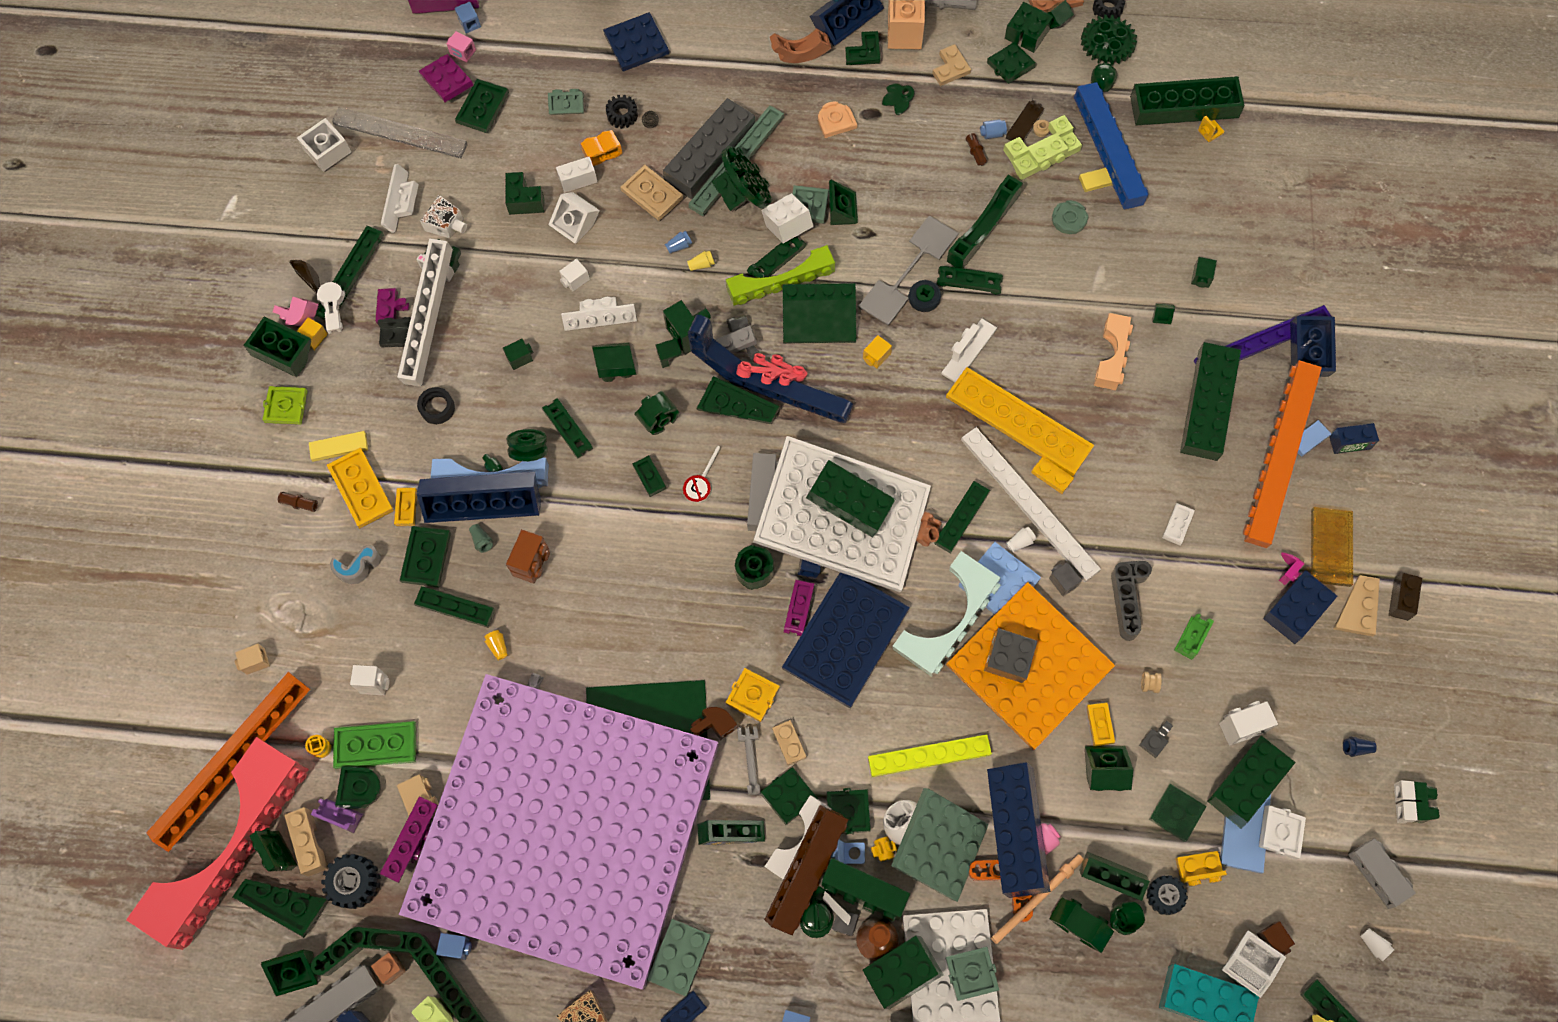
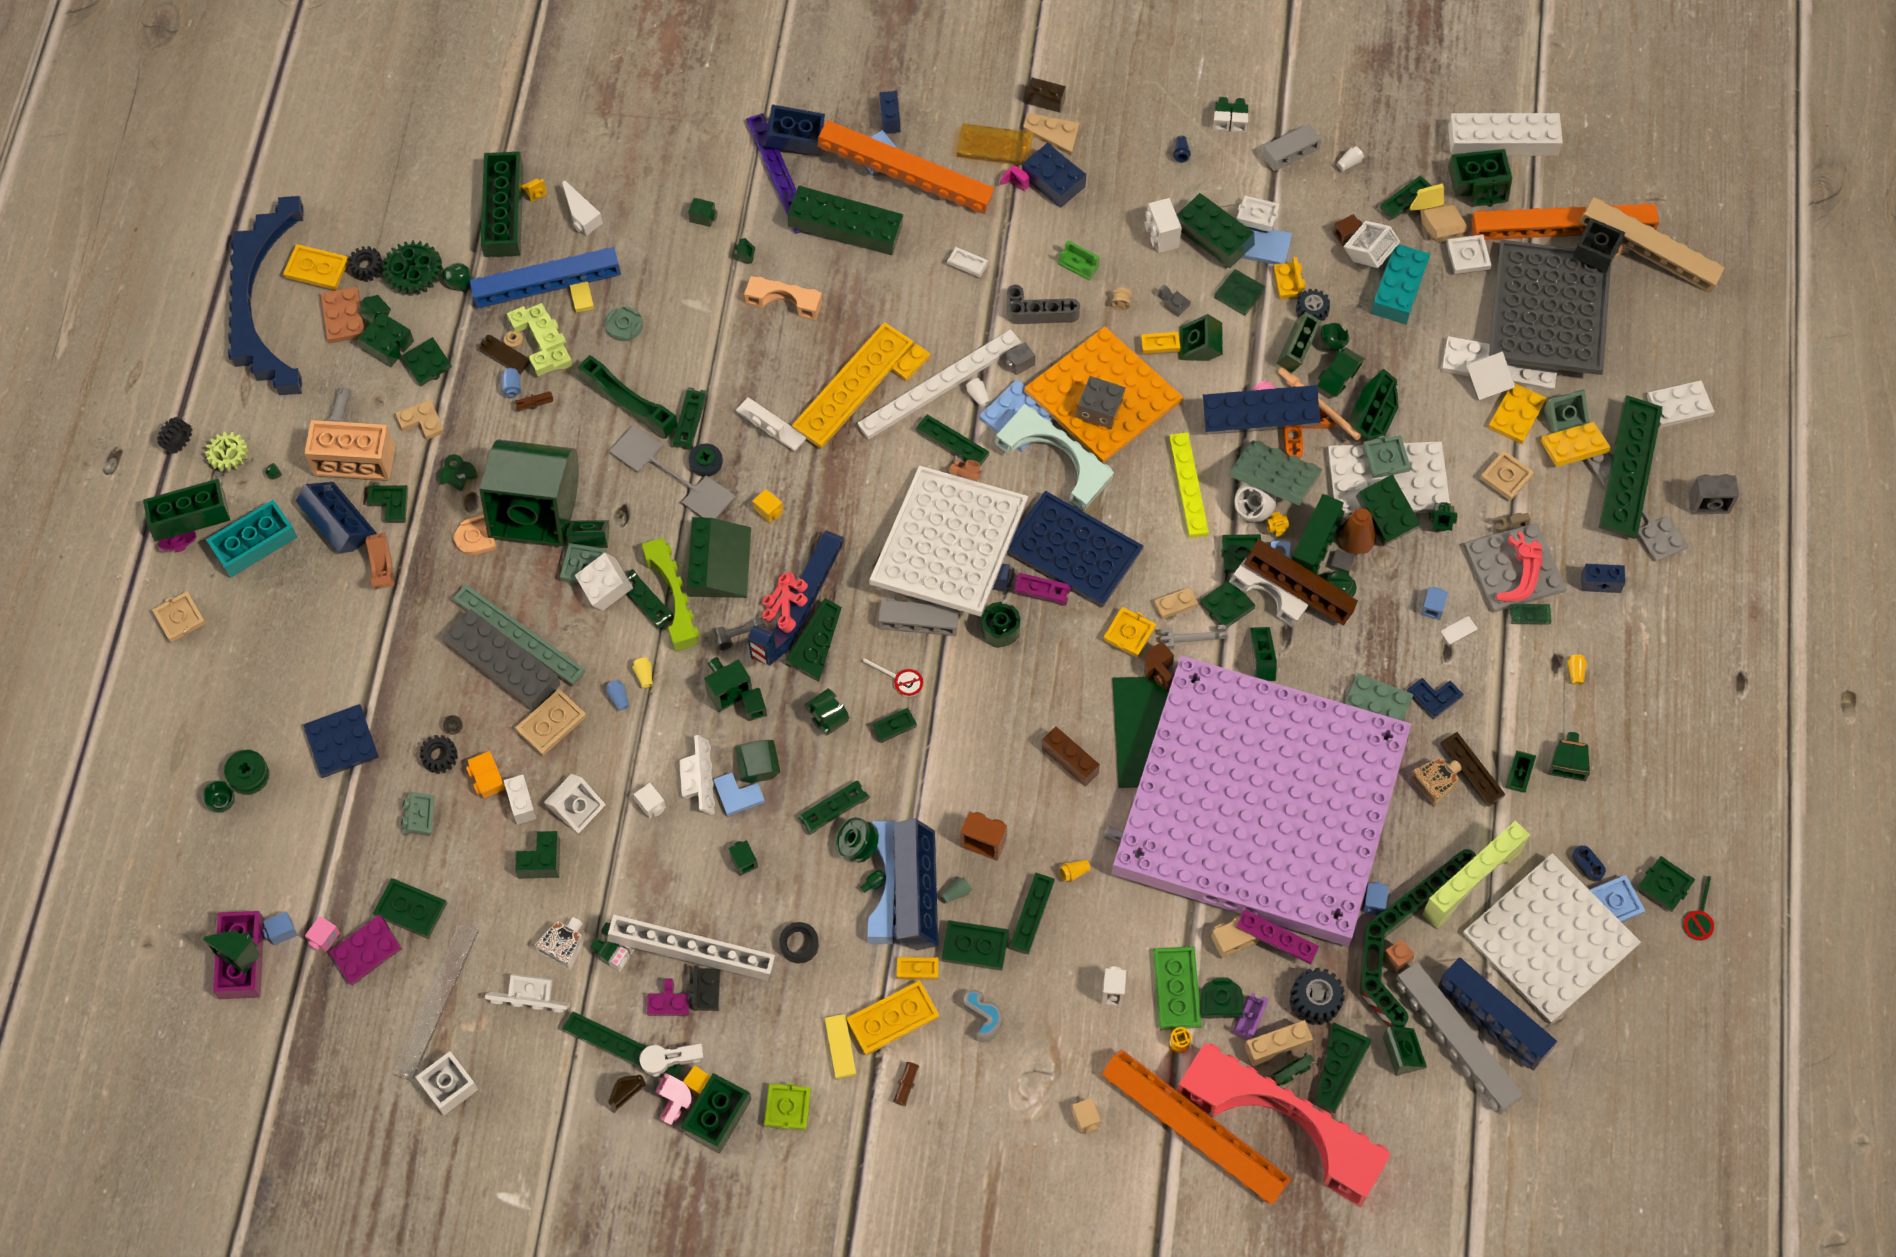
camera: 90 degrees left, 5 degrees down
dark green bracket [712,146,773,211] -> none
light grey plate [715,325,757,354] -> none
dark green brick [806,460,896,538] -> none
white sticker [823,891,851,925] -> none
none -> dark green brick [479,439,579,546]
none -> white slope [562,181,603,236]
none -> light blue tile [713,773,765,816]
none -> reddish brown brick [1042,726,1100,787]
none -> dark green wedge [1349,369,1399,440]

